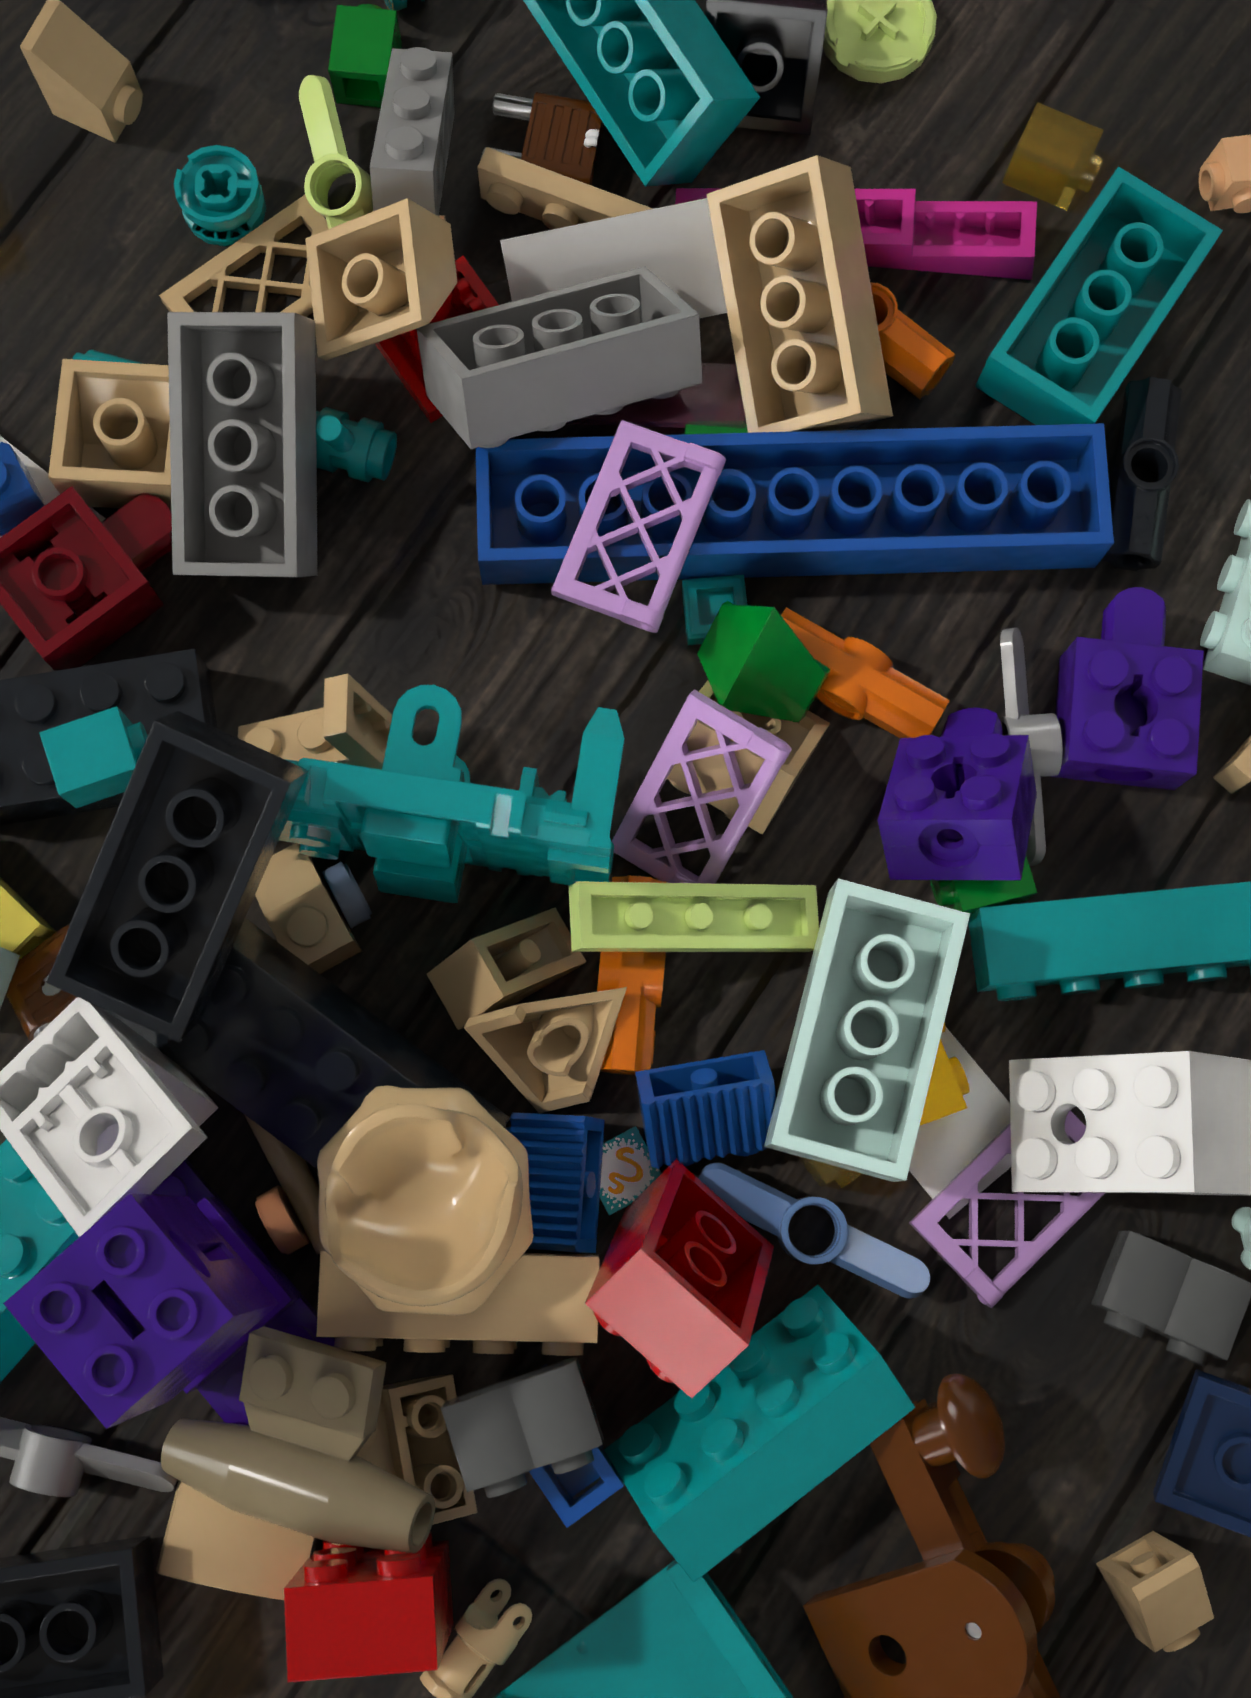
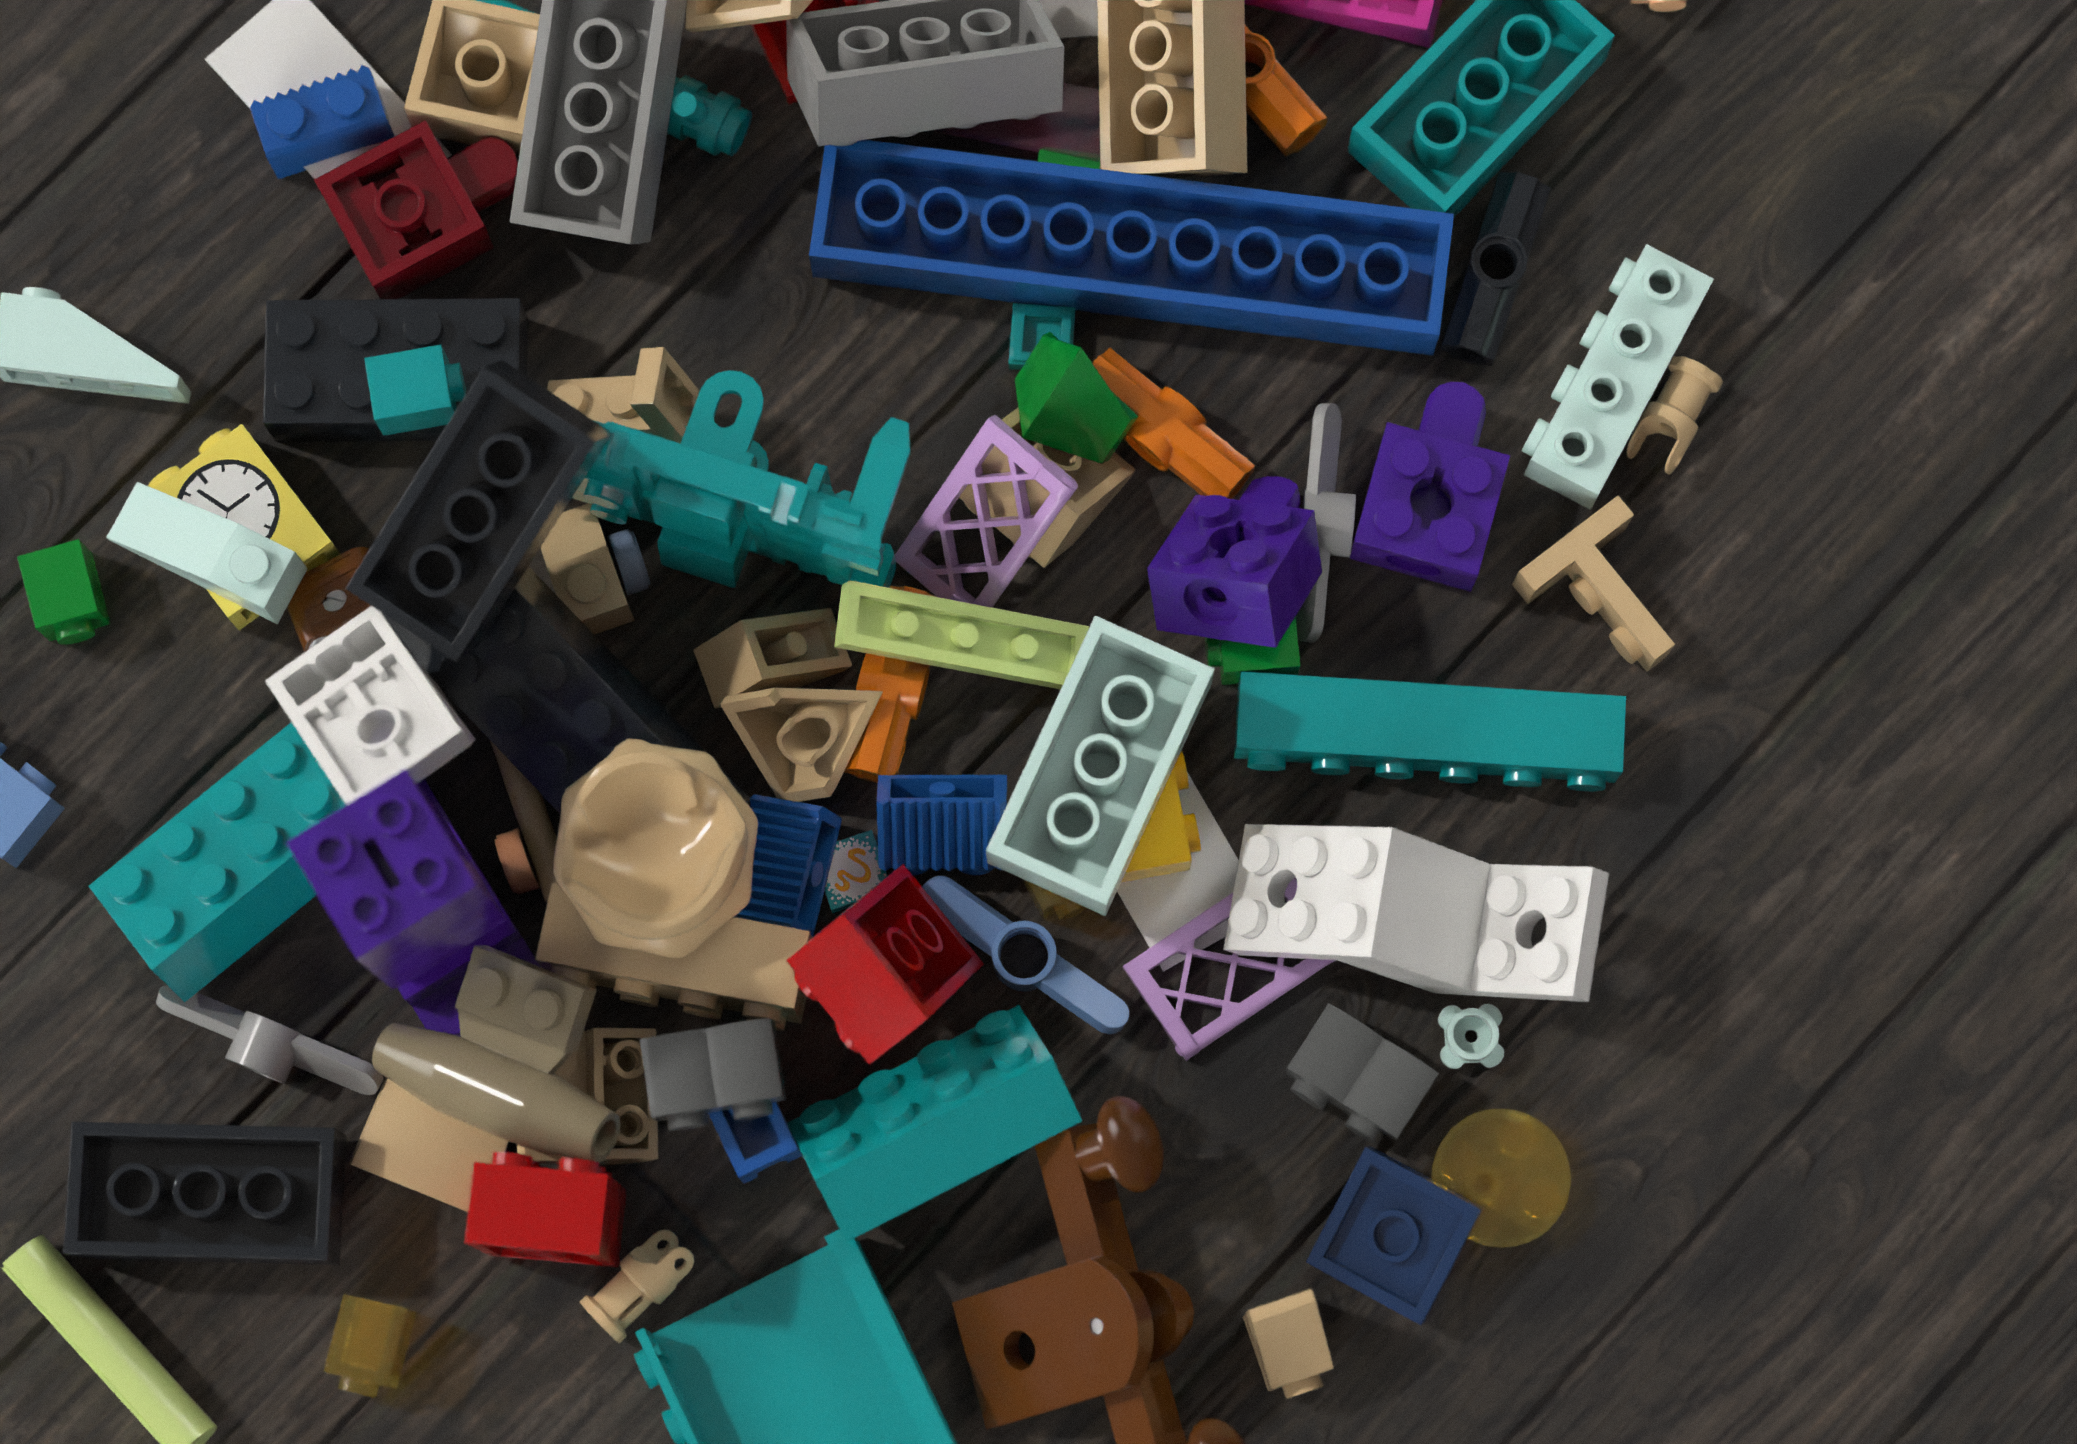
camera: 15 degrees right, 0 degrees up
lavender window [551,420,726,633] -> none

